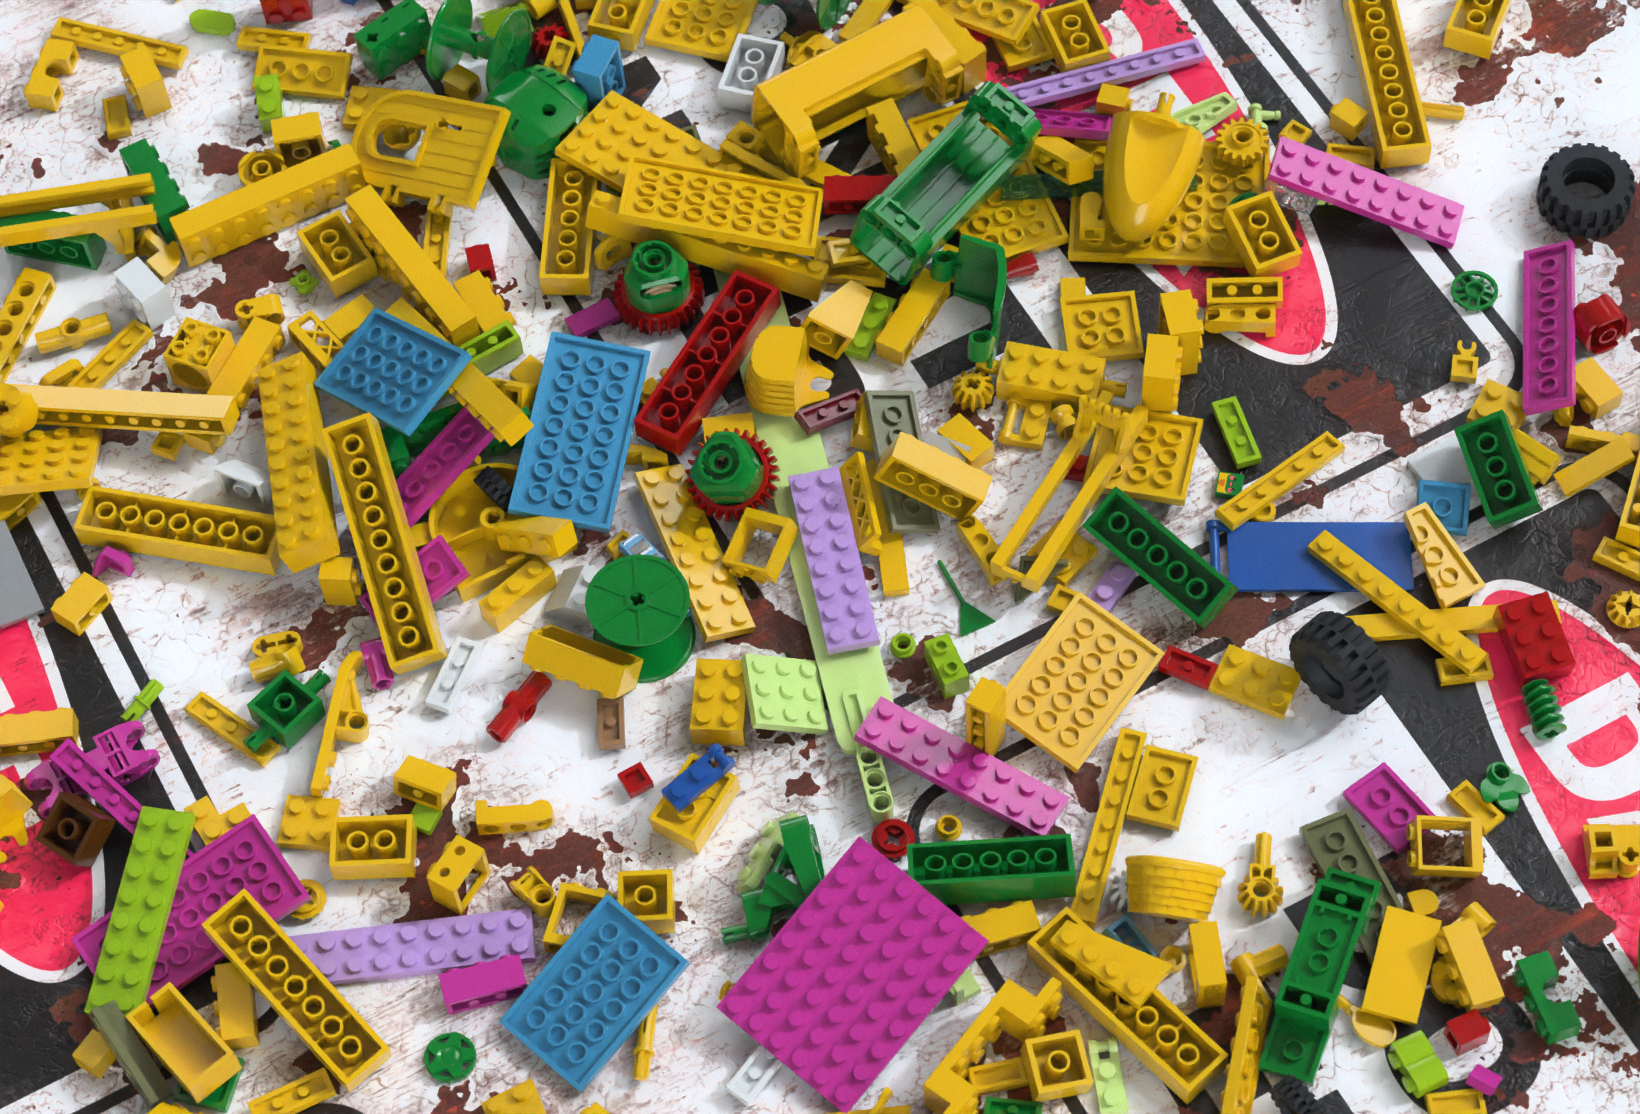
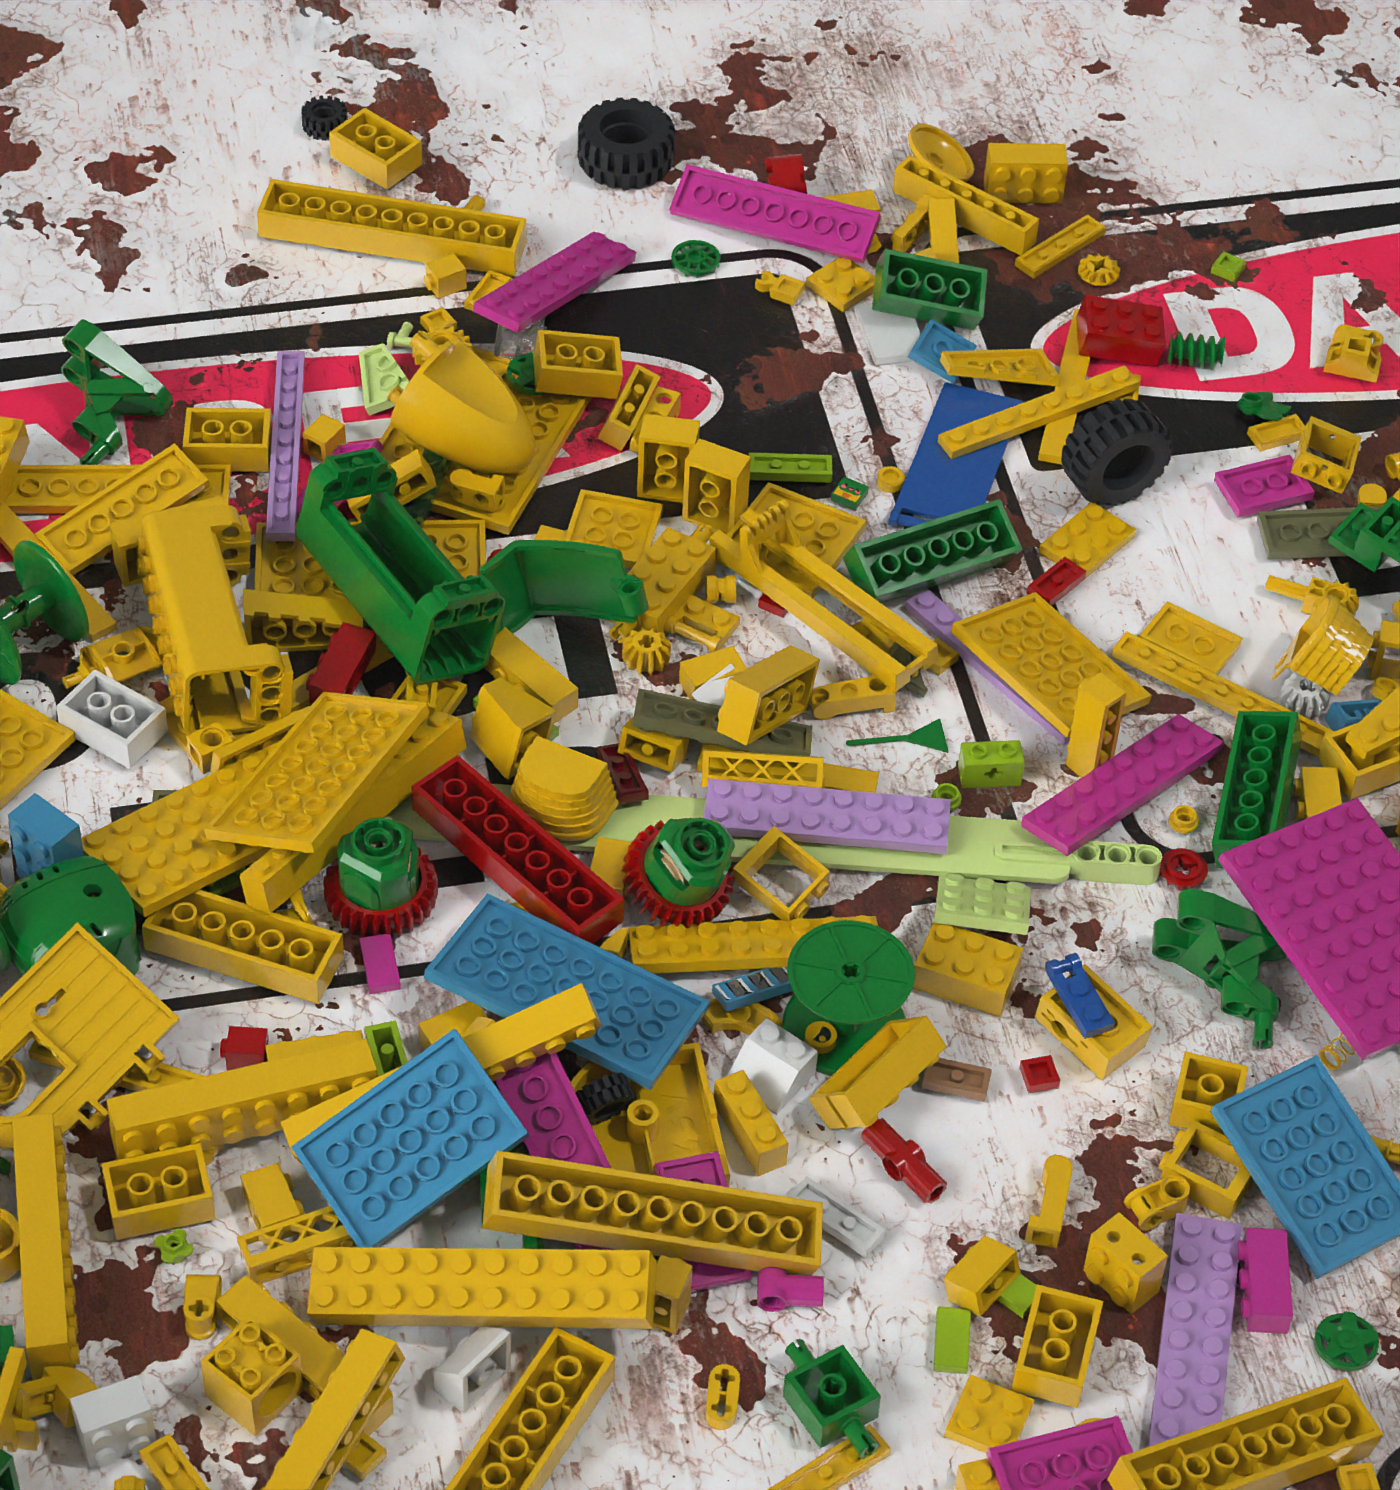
camera: 80 degrees left, 10 degrees down
yellow piece [249,643,306,684] -> none
yellow piece [310,650,369,798] -> none
yellow brick [494,514,578,558] -> none
yellowish green wing [735,811,799,893] -> none
yellow tile [1214,431,1345,531] -> none
none -> lime tile [933,1306,971,1374]

